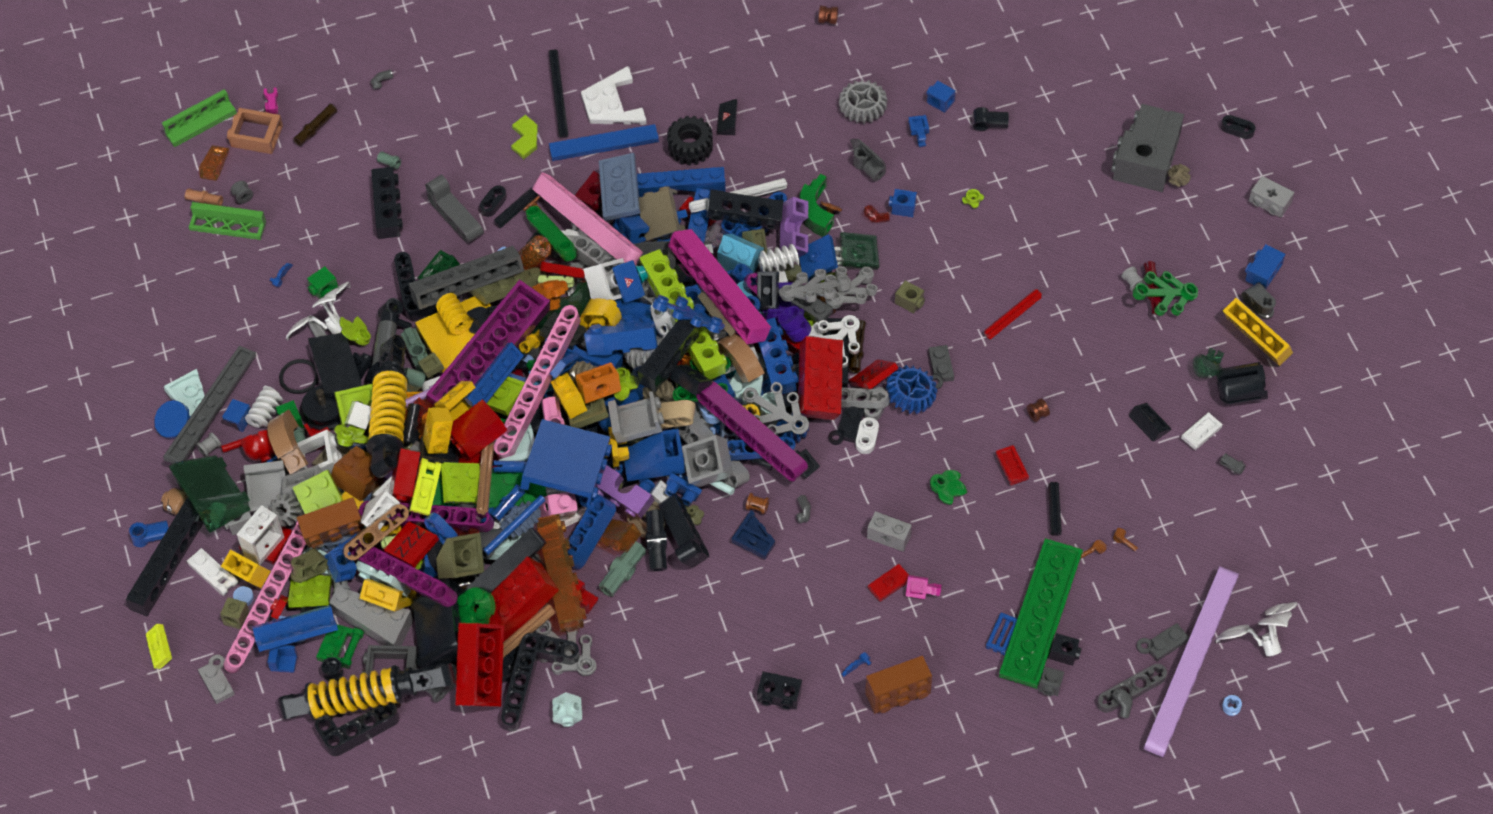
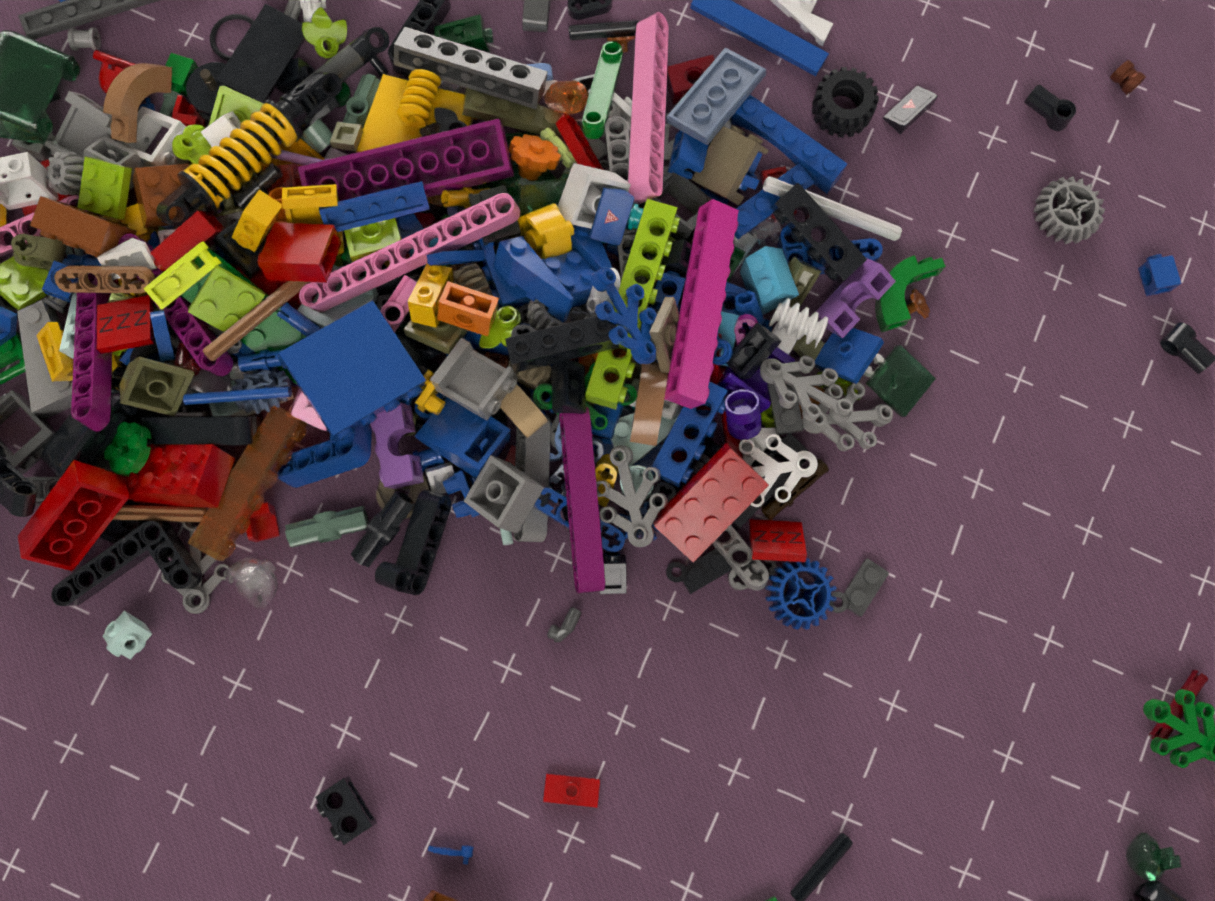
camera: 40 degrees right, 20 degrees up
blue panel [222,399,251,432] -> none
white piece [245,386,283,428] -> none
clear orange brick [598,519,641,552] -> none
olive plant [685,505,704,526] -> none
dark blue wing [731,510,775,560] -> none
dark orange bush [746,493,770,515] -> none
dark grey panel [850,138,886,182] -> none
white plate [856,417,879,454] -> none
clear red arm [864,205,890,223] -> none
light grey brick [867,511,912,552] -> none
blue brick [889,189,917,217] -> none
olive brick [895,280,925,314] -> none
dark pink plate [906,575,942,599] -> none
blue plate [908,115,929,147] -> none
green plate [930,470,967,505] -> none
lime plate [962,189,984,208] -> none
red axle [984,289,1042,339] -> none
red plate [995,445,1029,486] -> none
copper wheel [1027,398,1050,422] -> none
light grey bush [1121,267,1145,291] -> none
black slope [1129,403,1171,442] -> none
none -> clear cylinder [224,557,278,610]
none -> black piece [1024,84,1076,131]

